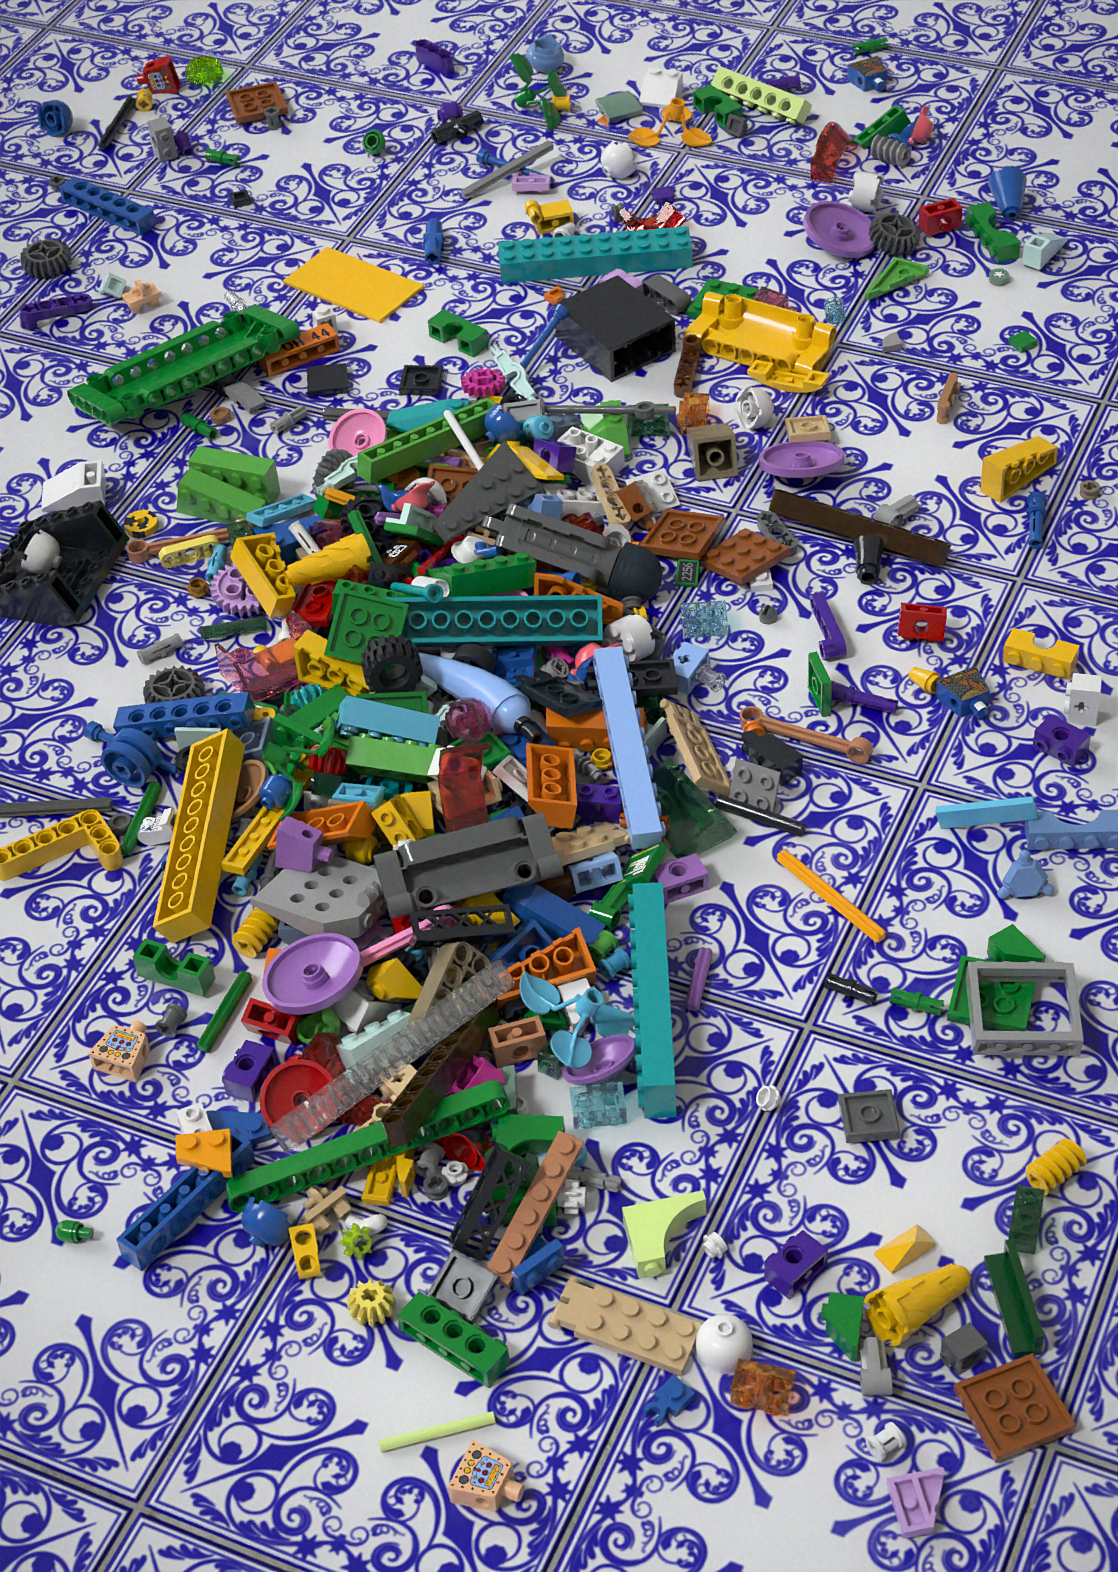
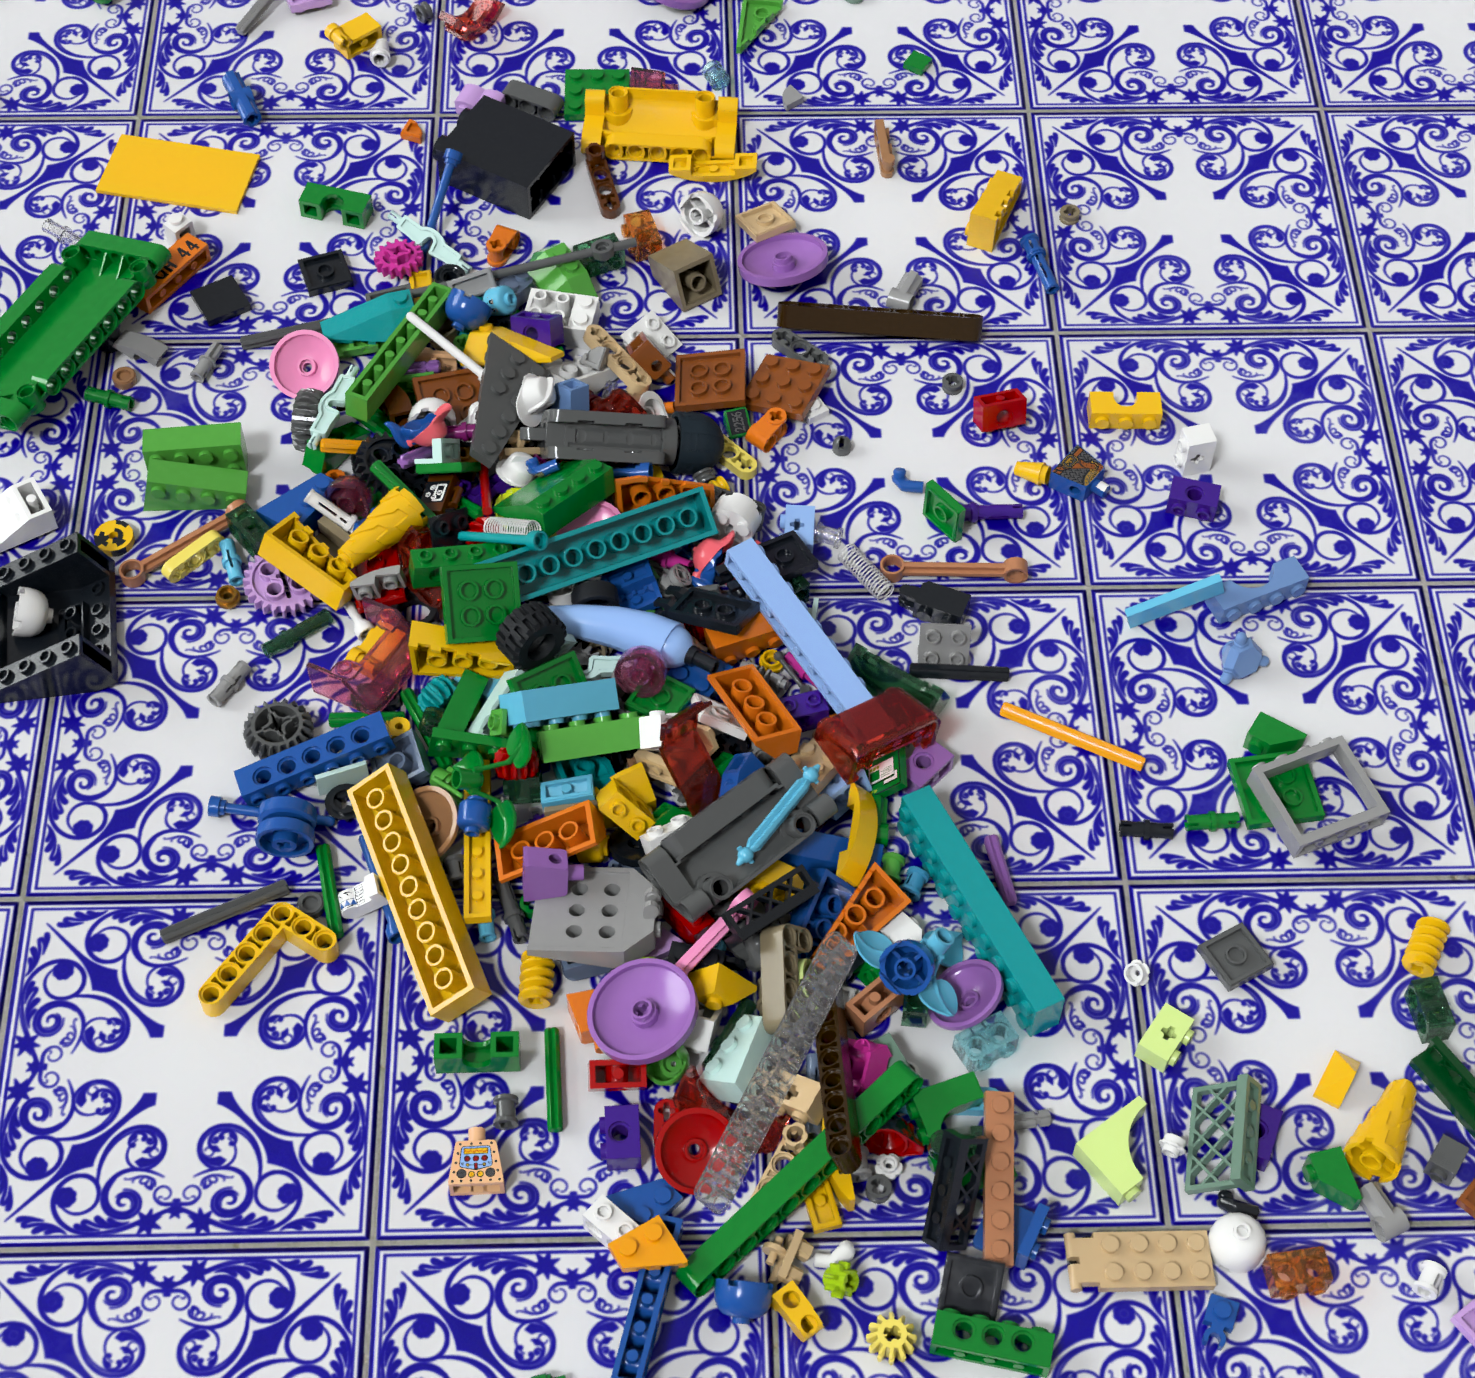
camera: 30 degrees left, 10 degrees up
medium azure tile [246,493,316,528] -> none
teal brick [498,226,693,283] -> none
white gear [557,1180,587,1214] -> none
tan hinge [660,699,731,797] -> none
clear light blue brick [680,600,728,638] -> none
orange bush [743,720,766,737] -> none
dark purple beam [810,592,847,660] -> none
black plant [853,535,884,585] -> none
none -> light grey slope [350,565,407,601]
none -> orange piece [486,225,520,268]
none -> white piece [516,373,556,427]
none -> light grey tile [580,347,610,371]
none -> light yellow beam [719,434,757,480]
none -> medium azure wheel [736,764,820,867]
none -> orange piece [745,407,787,453]
none -> dark grey hinge [774,651,810,694]
none -> clear red windscreen [814,687,941,785]
none -> yellow slope [836,782,878,887]
none -> white piece [838,543,894,601]
none -> blue cylinder [879,939,936,996]
none -> blue arm [891,467,924,493]
none -> dark grey bush [942,373,963,395]
none -> yellowish green brick [1134,1003,1195,1073]
none -> sand green fence [1184,1073,1262,1195]
none -> black arm [1216,1190,1259,1220]

